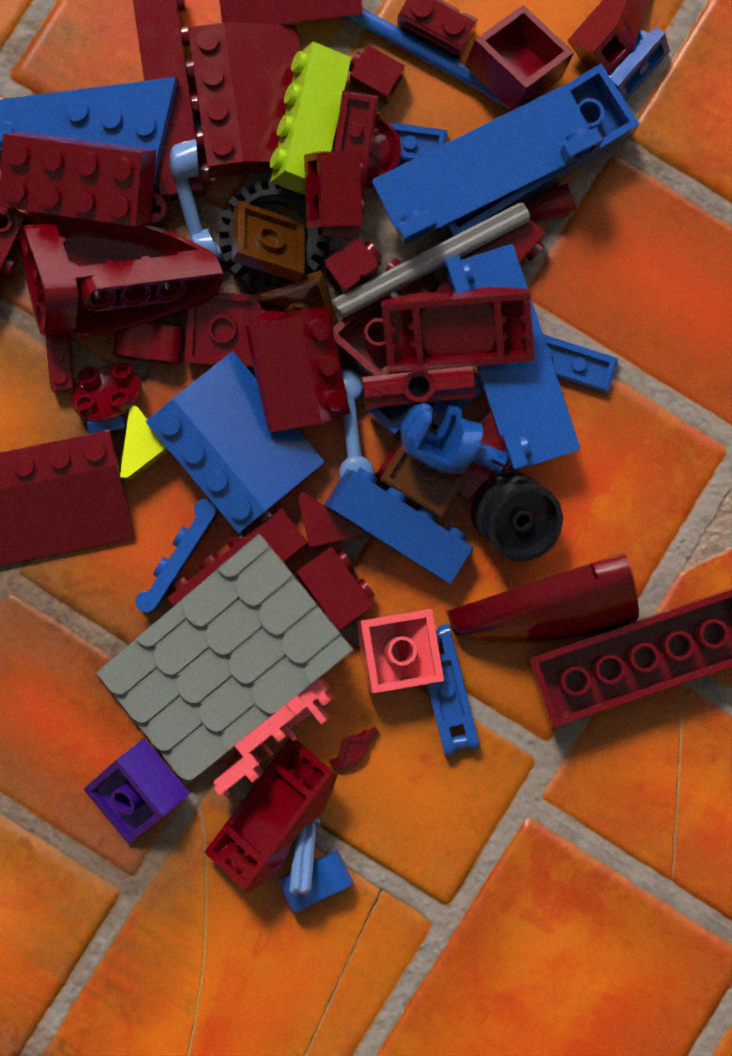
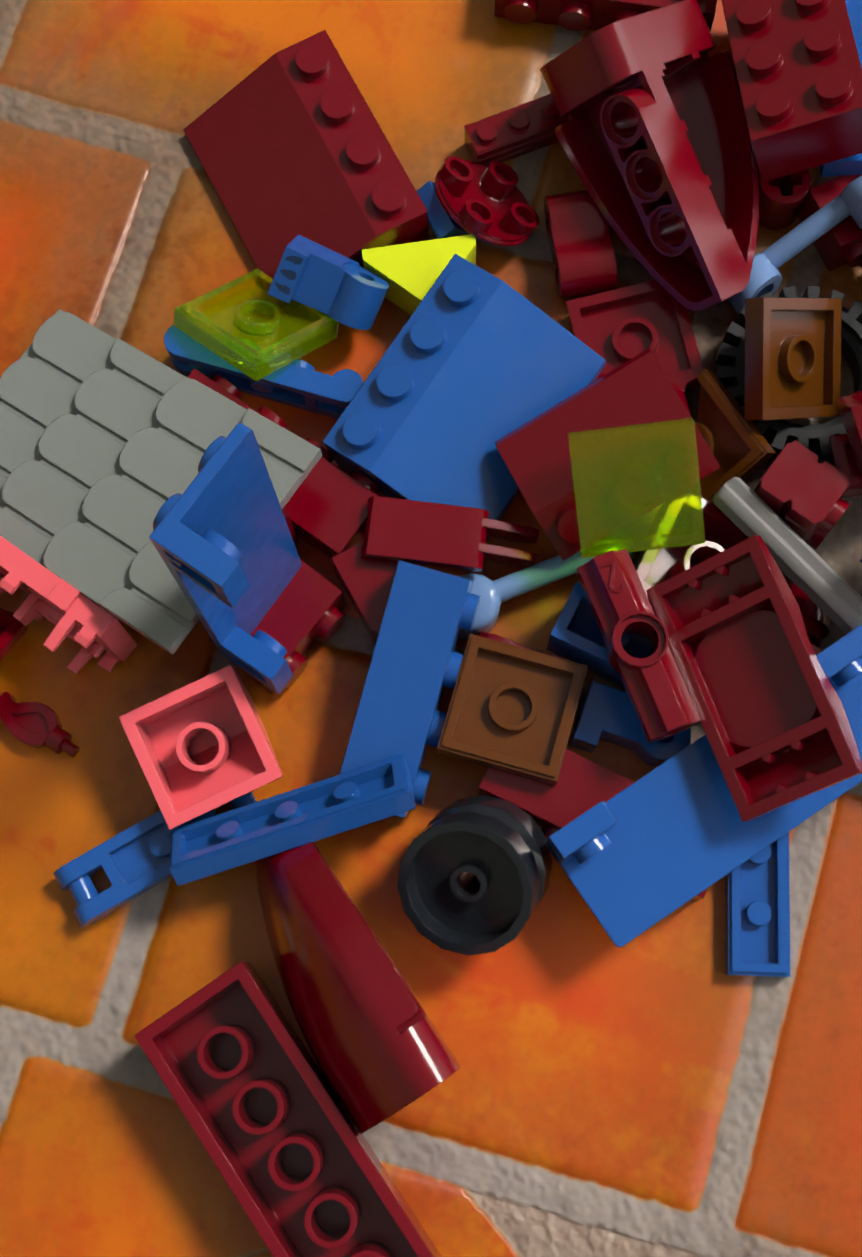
camera: 75 degrees right, 10 degrees down
blue piece [400,402,508,474] -> none
none -> blue bracket [149,422,302,694]
none -> blue tile [169,754,416,886]
none -> clear neon green tile [174,269,339,381]
none -> blue leg [267,234,389,330]
none -> dark red arm [361,496,539,572]
none -> clear neon green tile [568,418,705,558]

